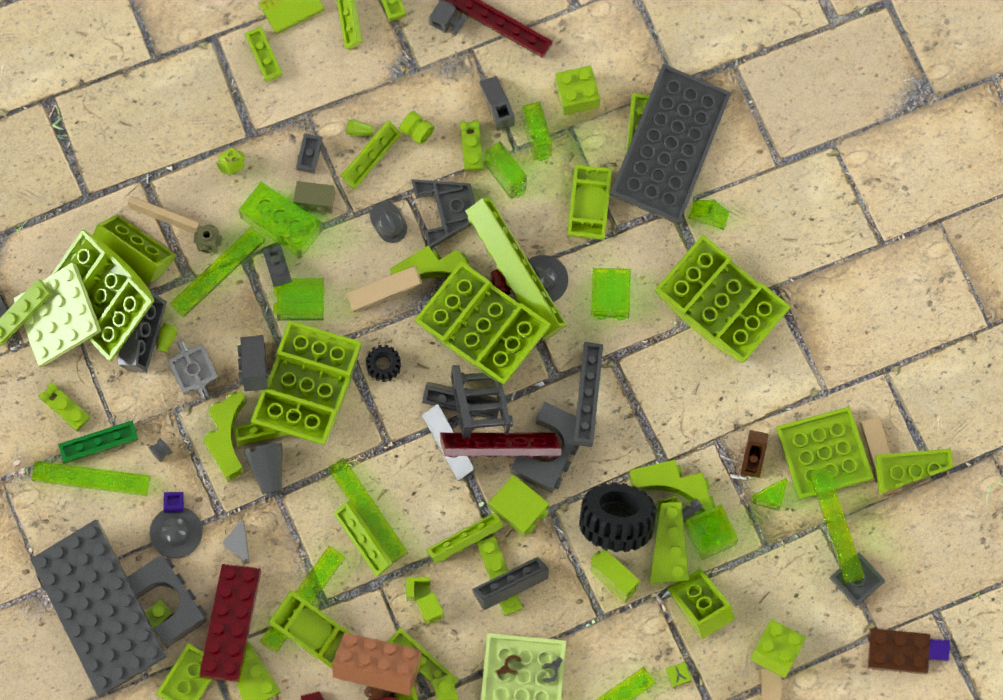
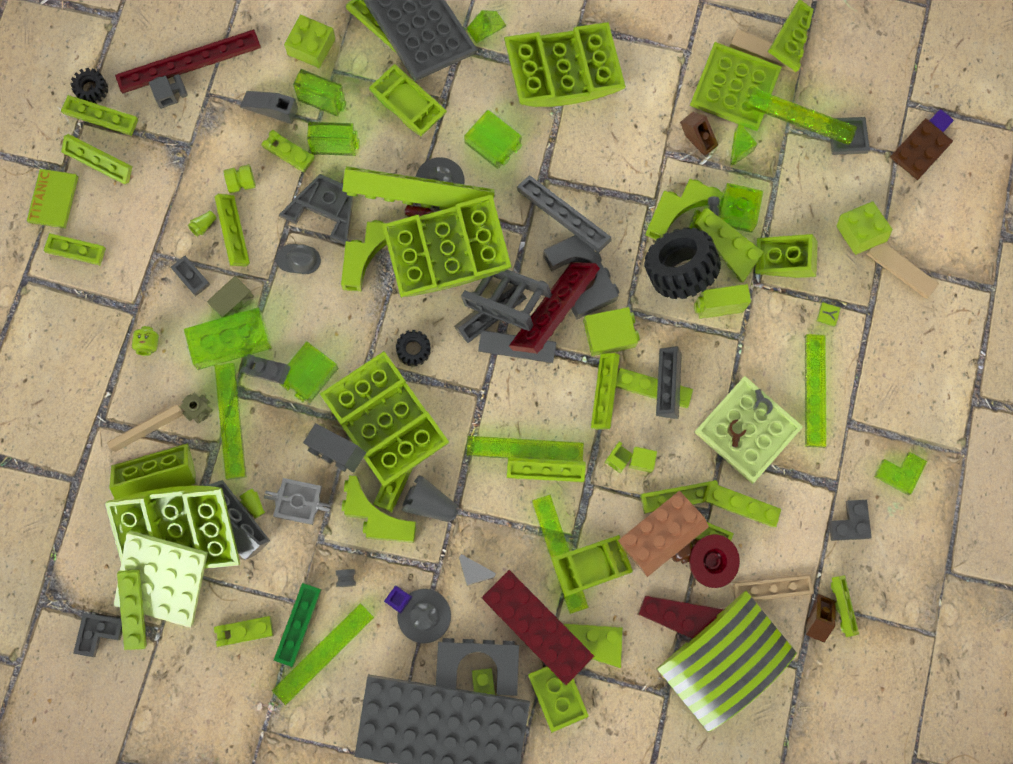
camera: 60 degrees left, 5 degrees up
tan tile [346,266,422,312] -> none

